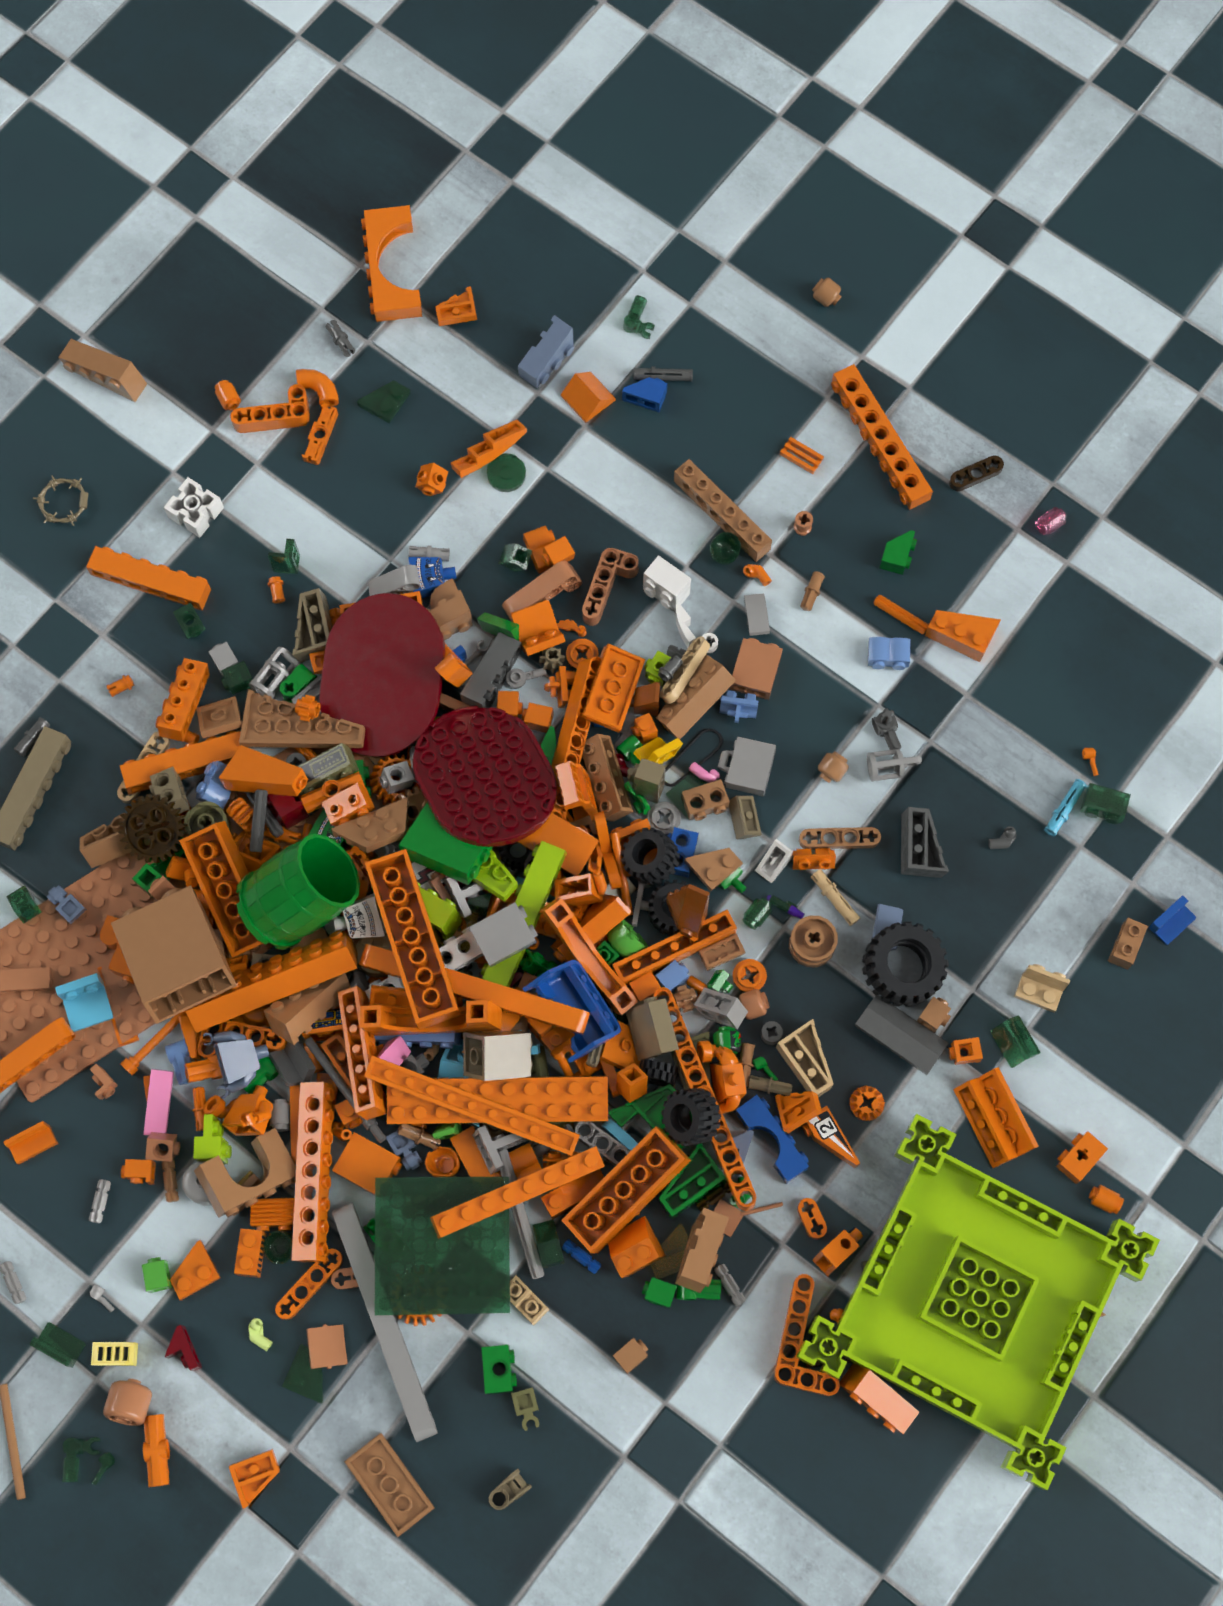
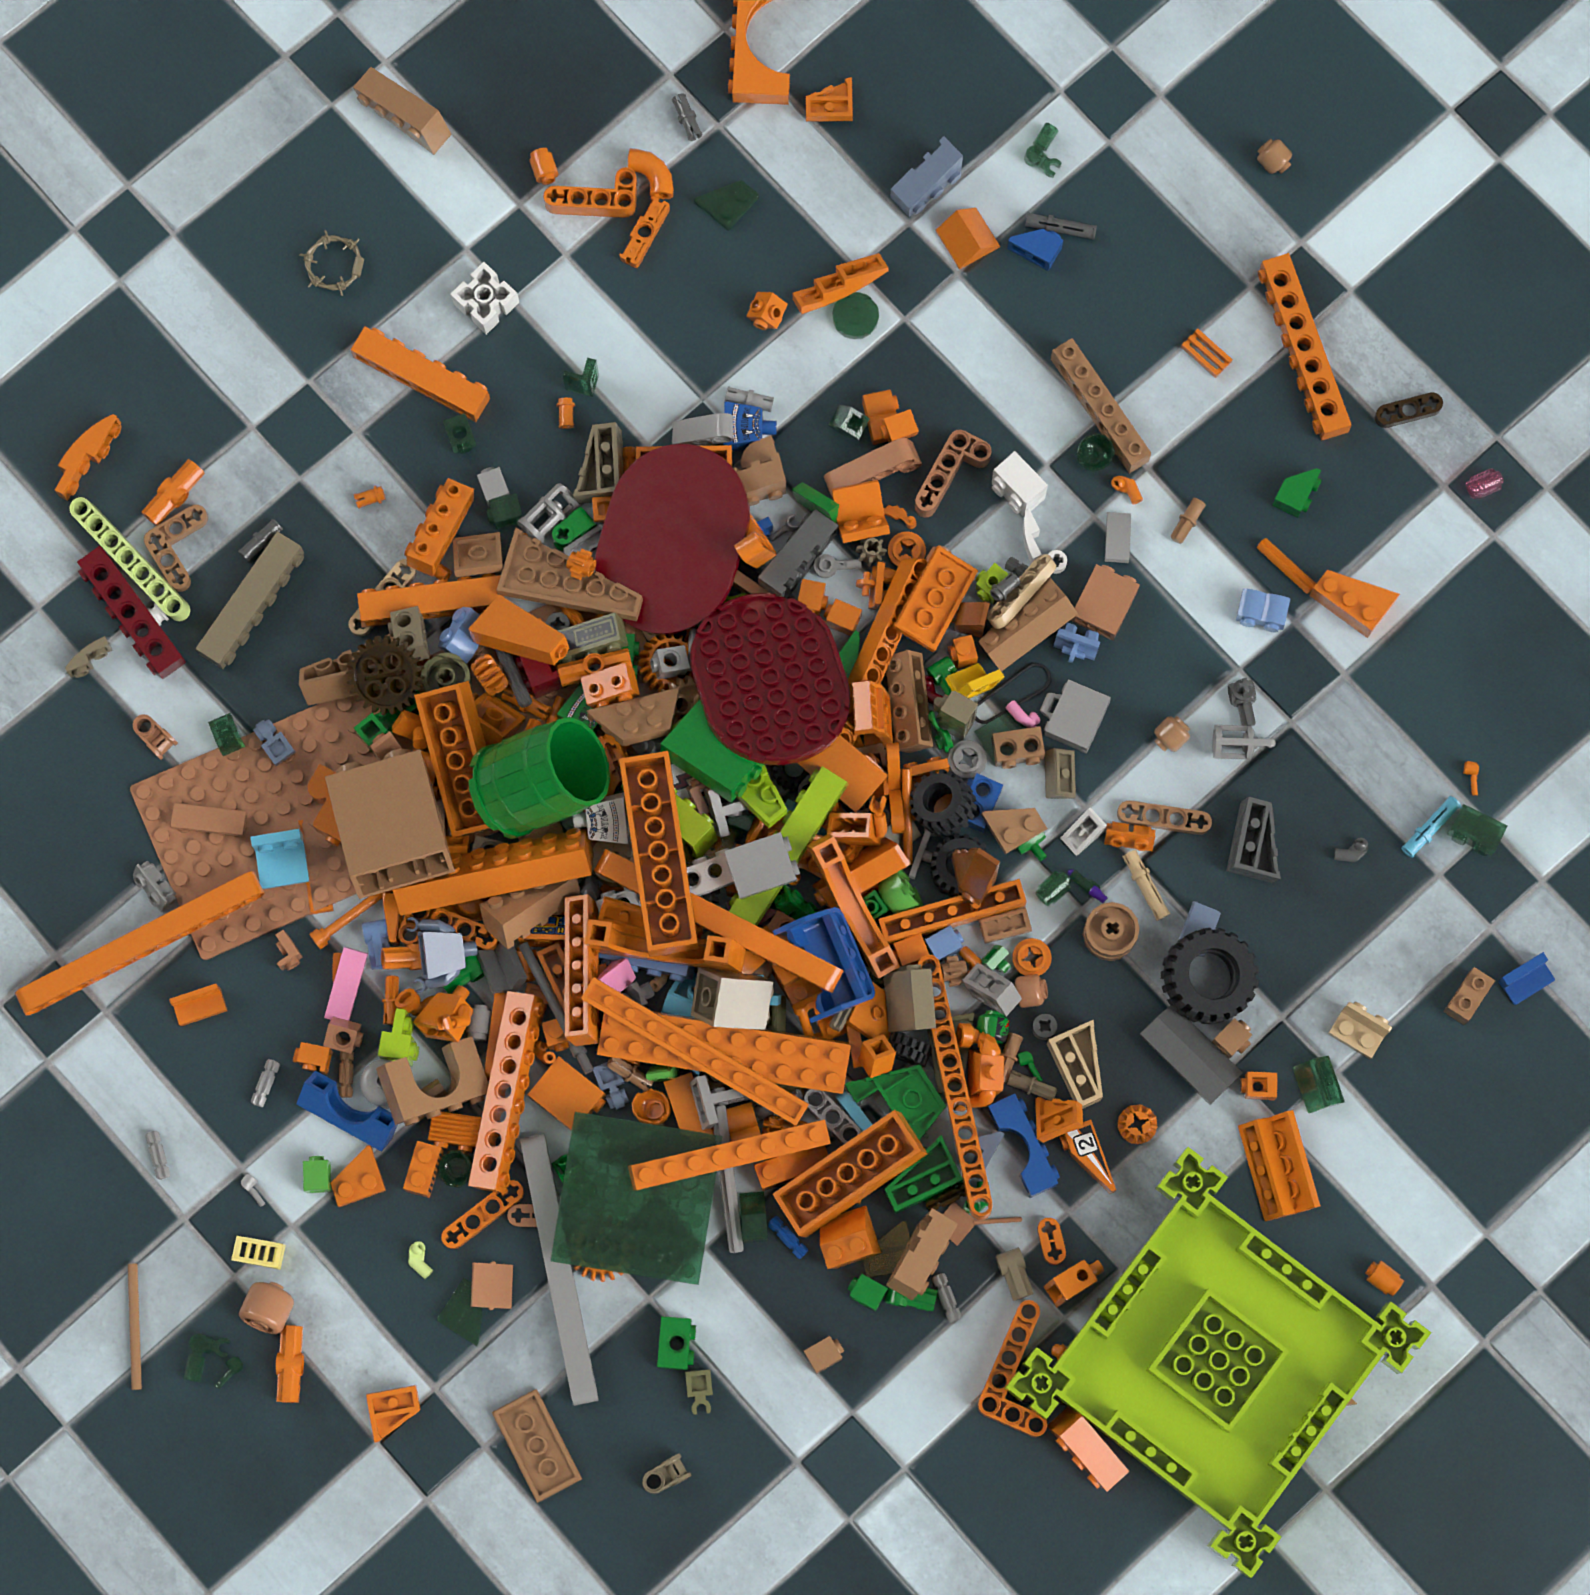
camera: 10 degrees right, 5 degrees up
clear green panel [29,1322,86,1368] -> none
dark red slope [165,1325,202,1371] -> none
dark grey axle [249,790,268,852] -> none
tan slope [500,1276,550,1326] -> none
black tyre [661,1088,721,1146] -> none
nougat bush [794,511,813,536] -> none
orange brick [1056,1131,1108,1184] -> none
none -> blue arch [296,1070,398,1152]
none -> dark tan piece [995,1247,1034,1301]

